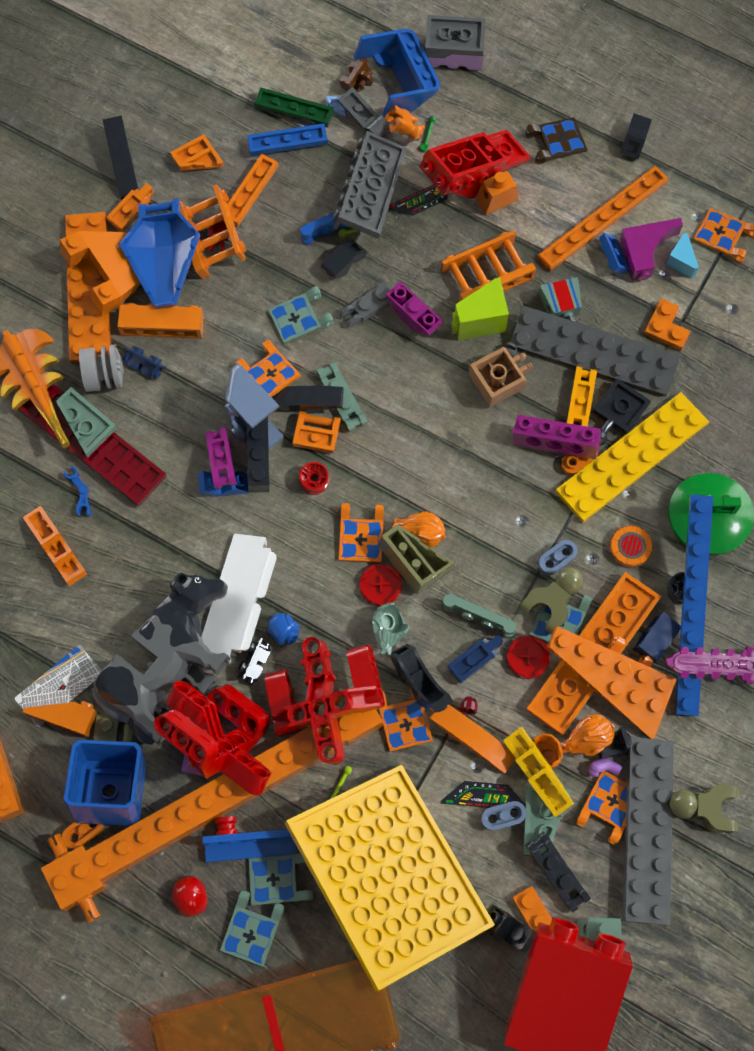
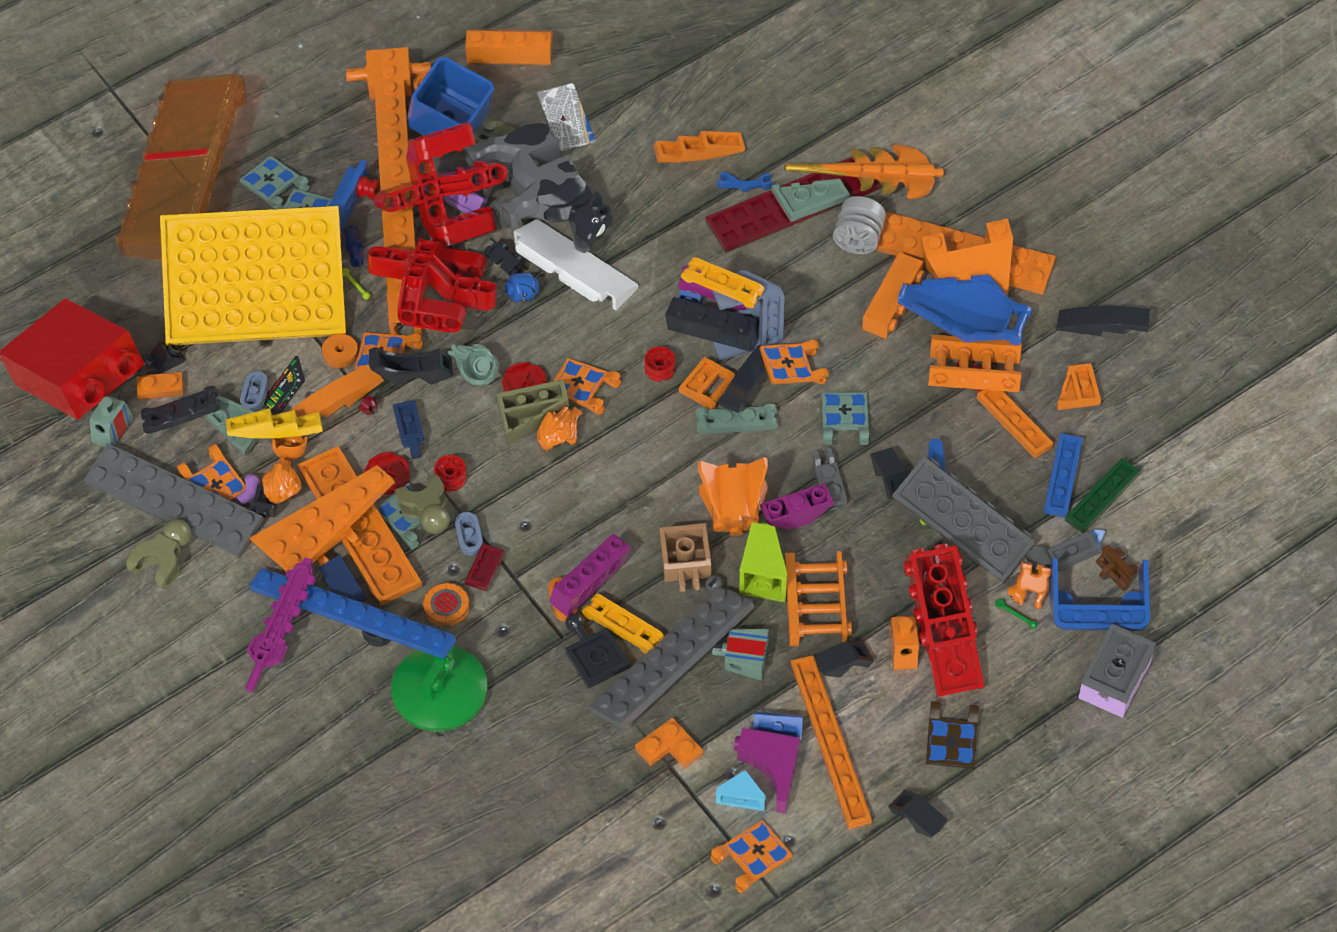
camera: 115 degrees right, 15 degrees down
orange slope [23,701,99,738] -> none
orange hinge [106,183,154,232] -> none
dark blue hinge [122,345,167,379] -> none
red hair [172,876,208,918] -> none
sand green plate [442,594,517,638] -> none
yellow plate [555,392,709,523] -> none
none -> orange piece [322,334,358,368]
none -> clear blue pin [344,225,364,267]
none -> red wheel [434,455,467,492]
none -> dark red plate [465,543,505,592]
none -> light orange plate [681,257,764,308]
none -> orange brick [698,457,768,536]
none -> black slope [814,641,874,678]

